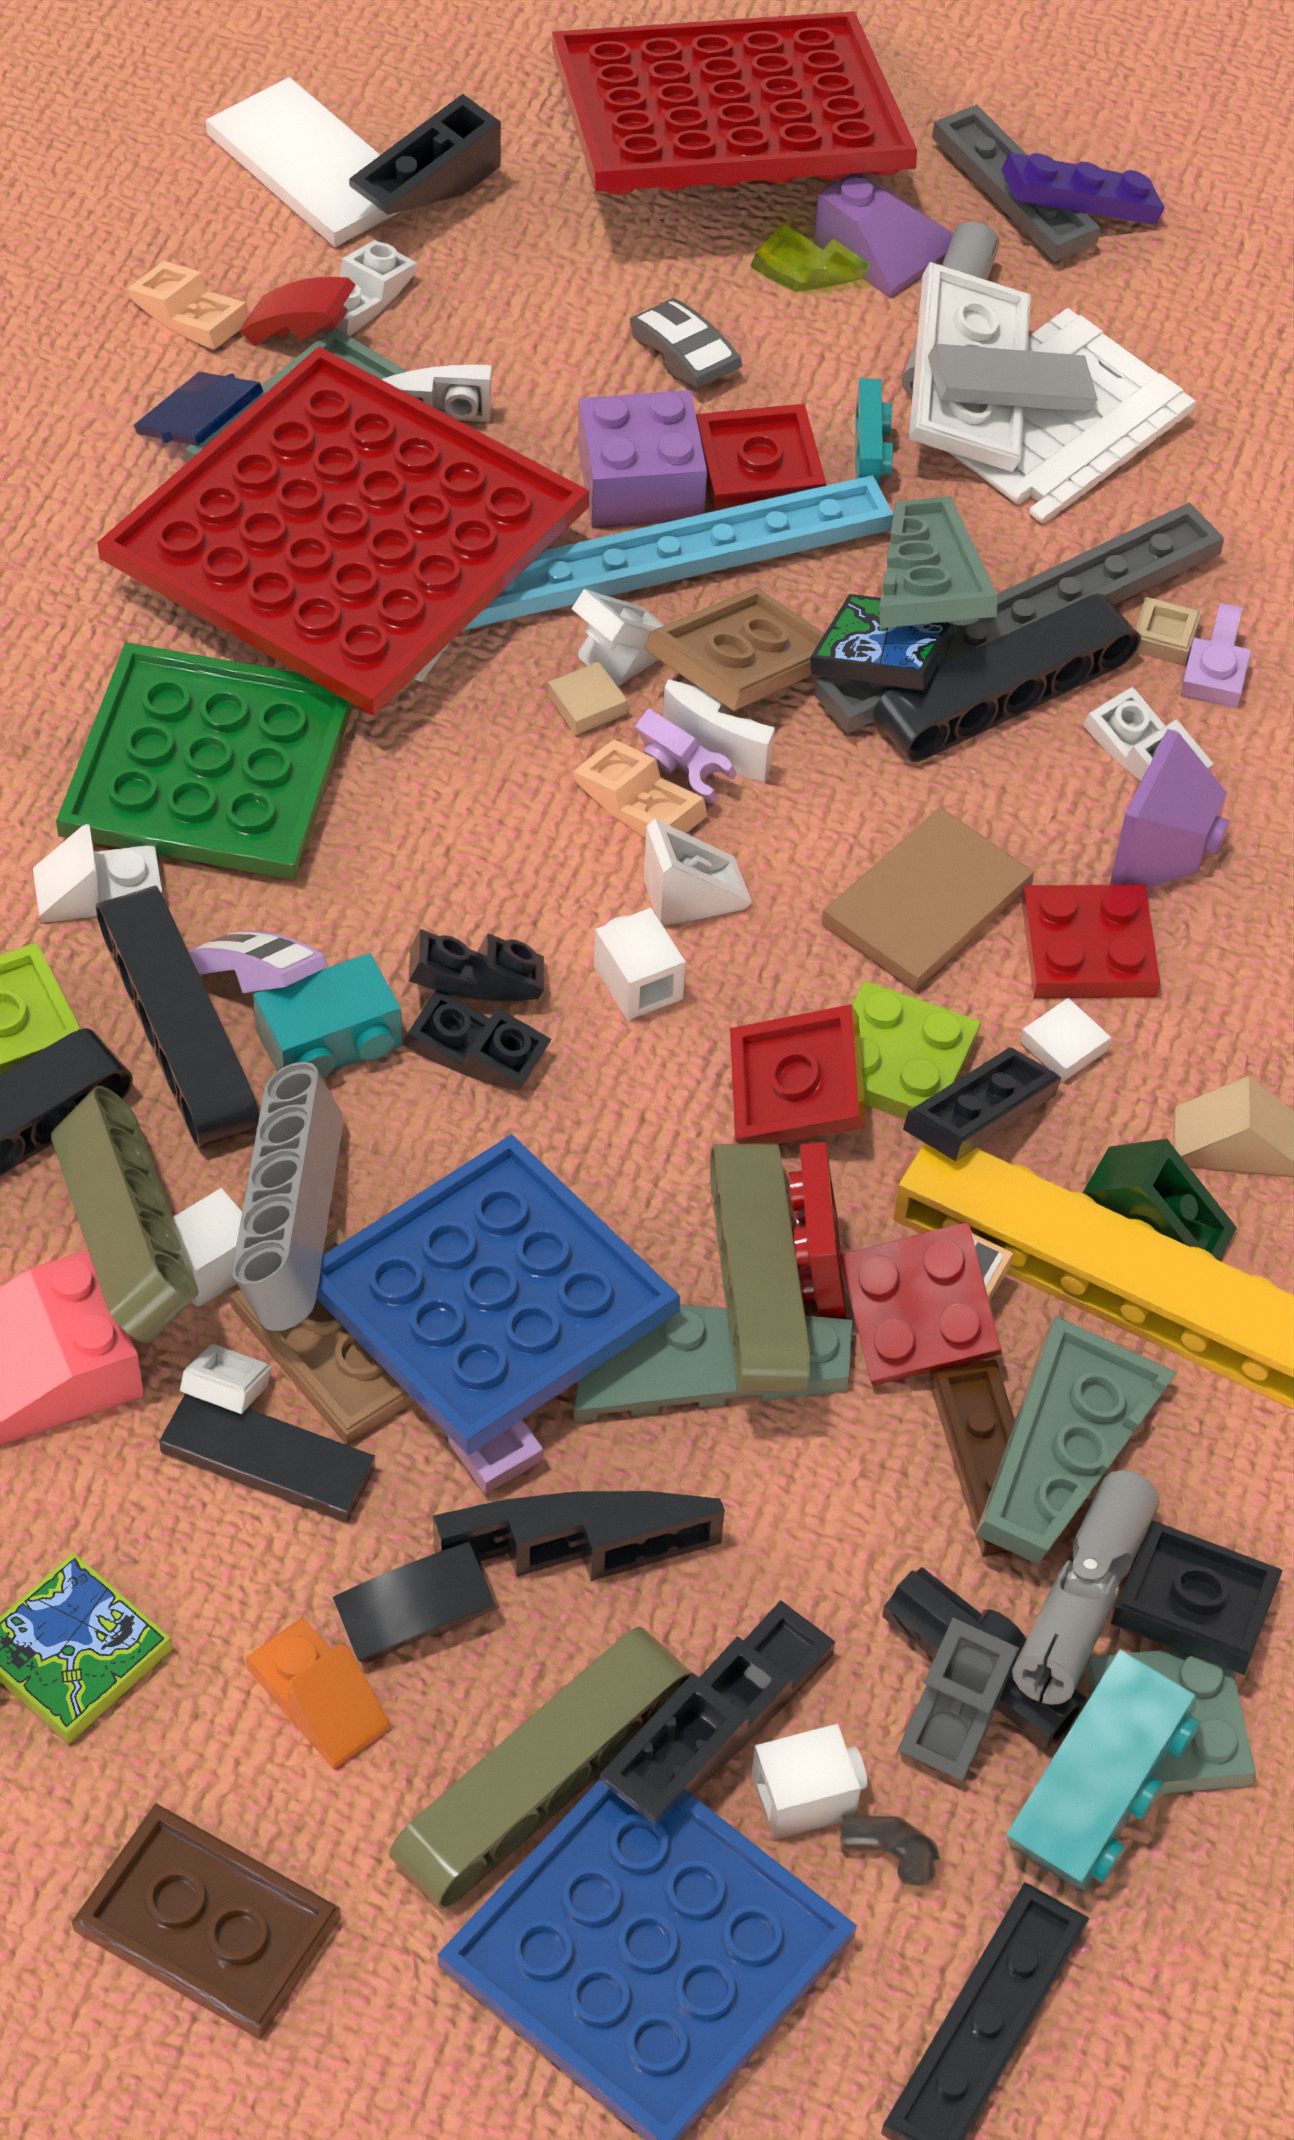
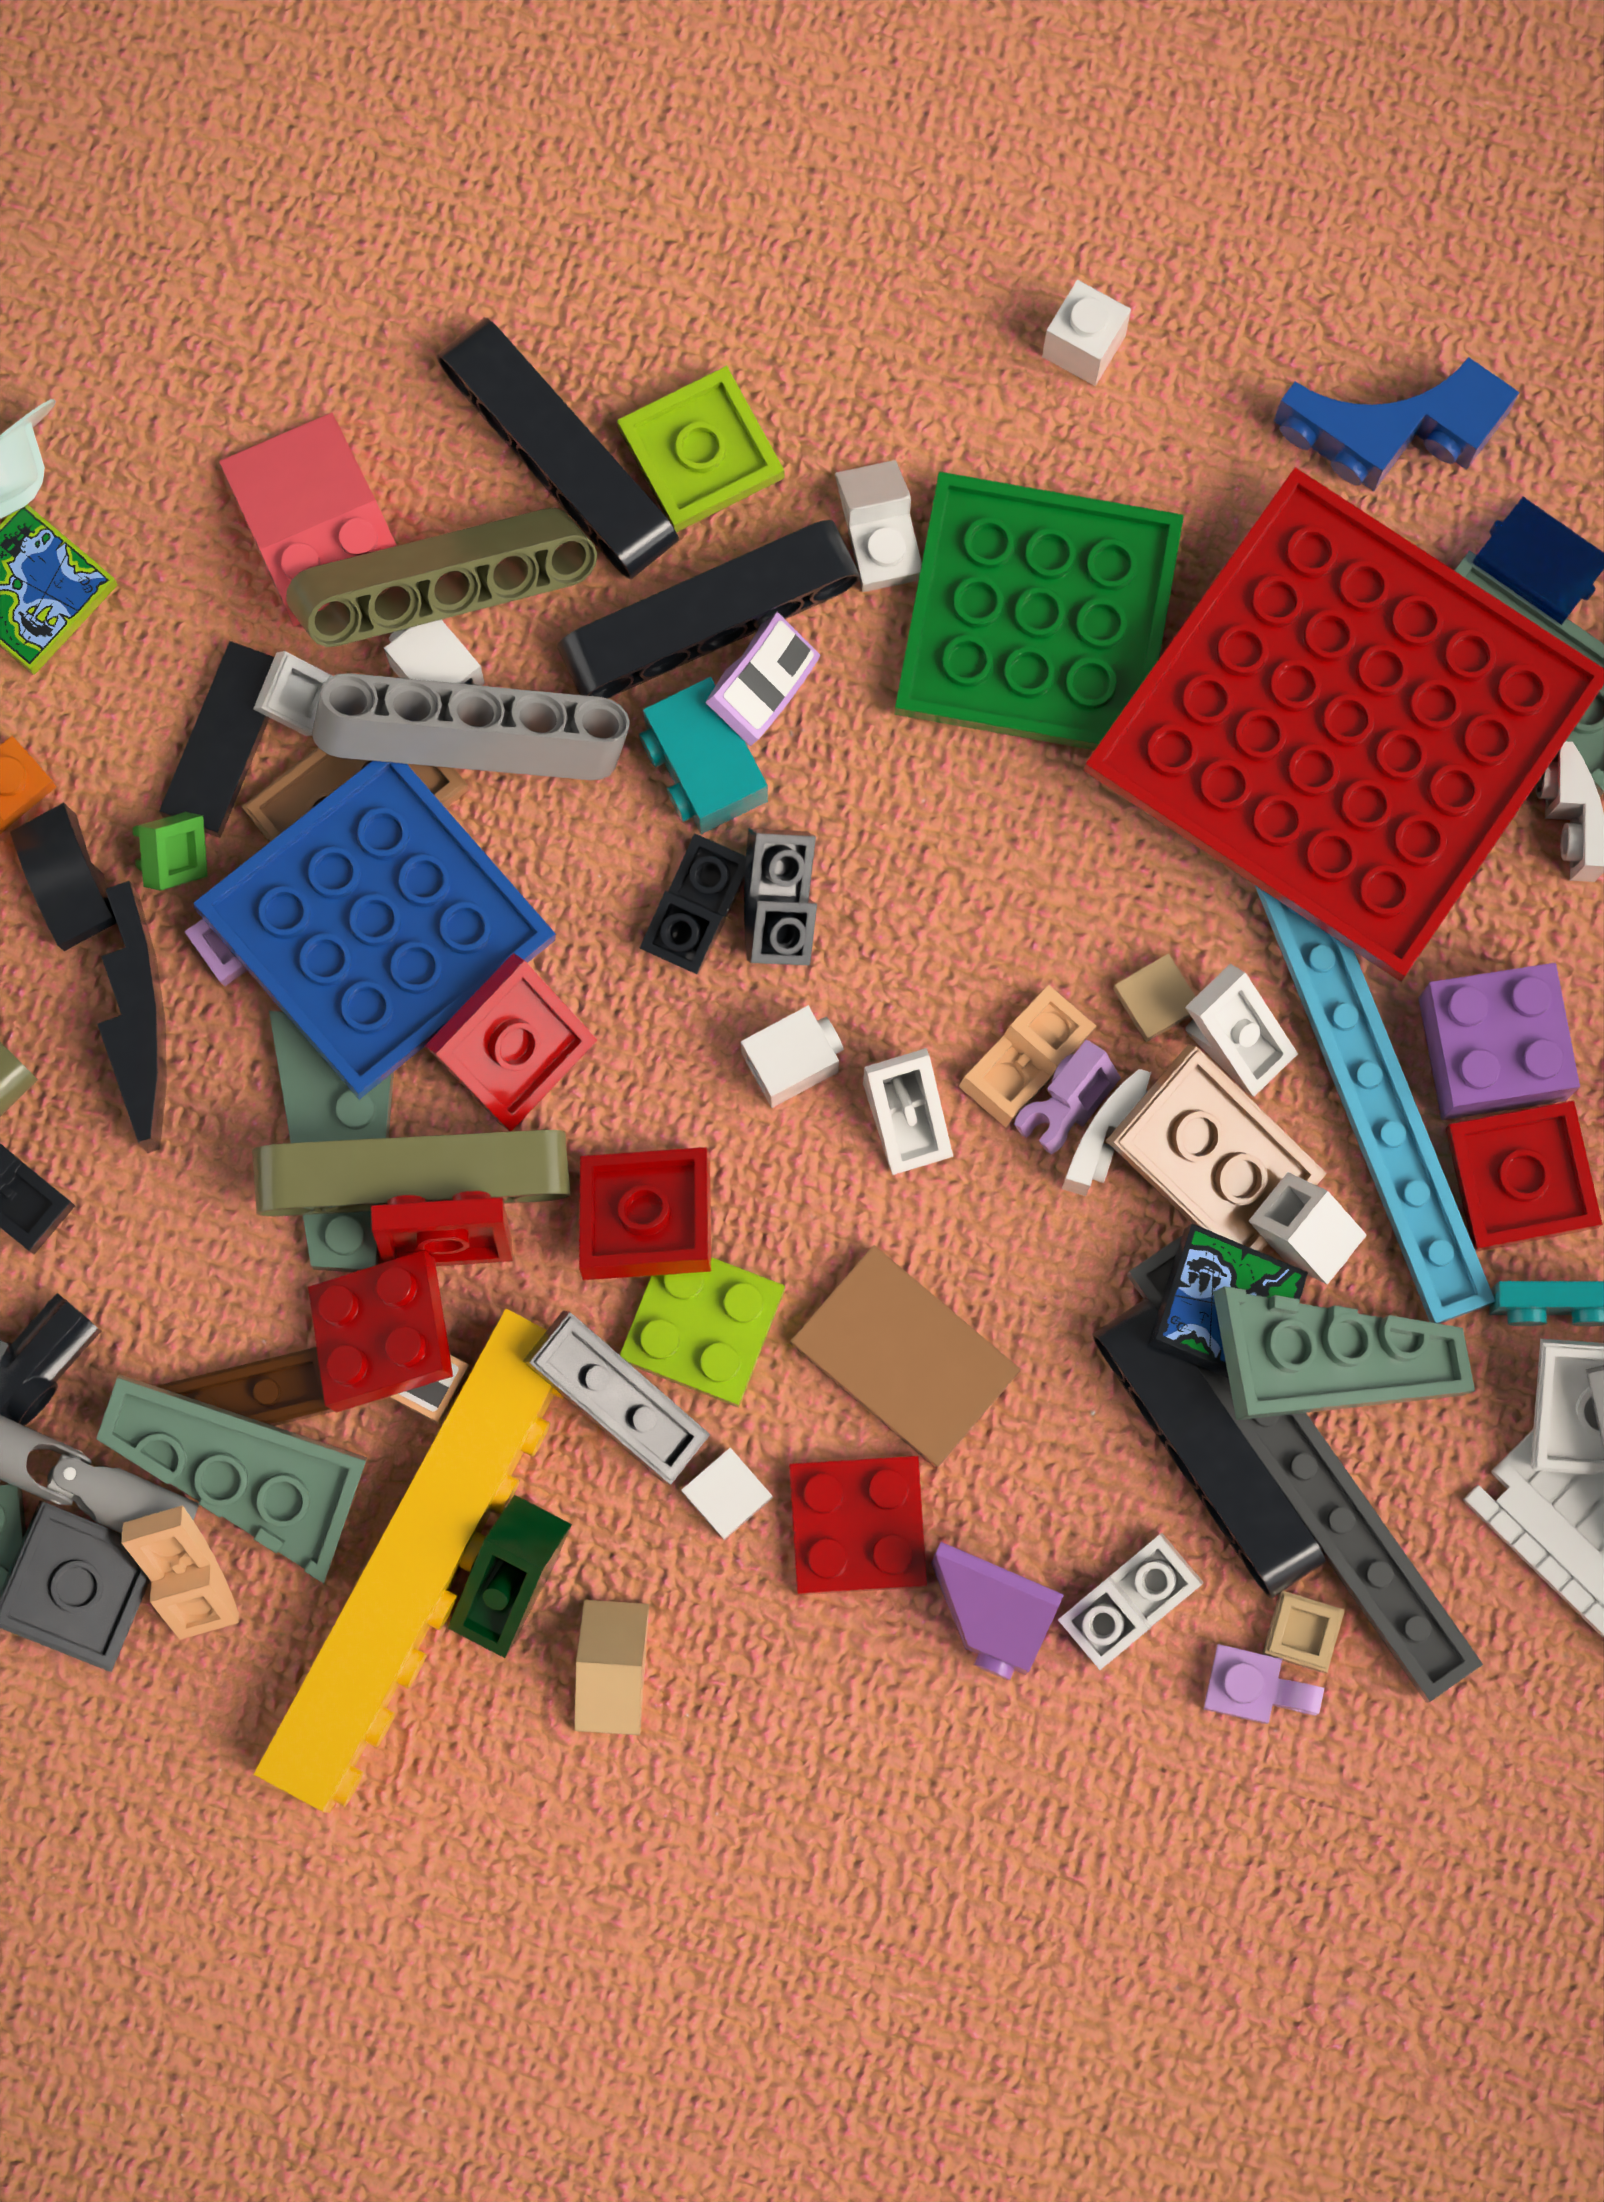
camera: 90 degrees right, 25 degrees up
none -> light nougat slope [121,1505,239,1640]
none -> bright green tile [132,812,208,891]
none -> plate [425,953,598,1132]
none -> white brick [1249,1172,1367,1284]
none -> blue arch [1274,357,1520,491]

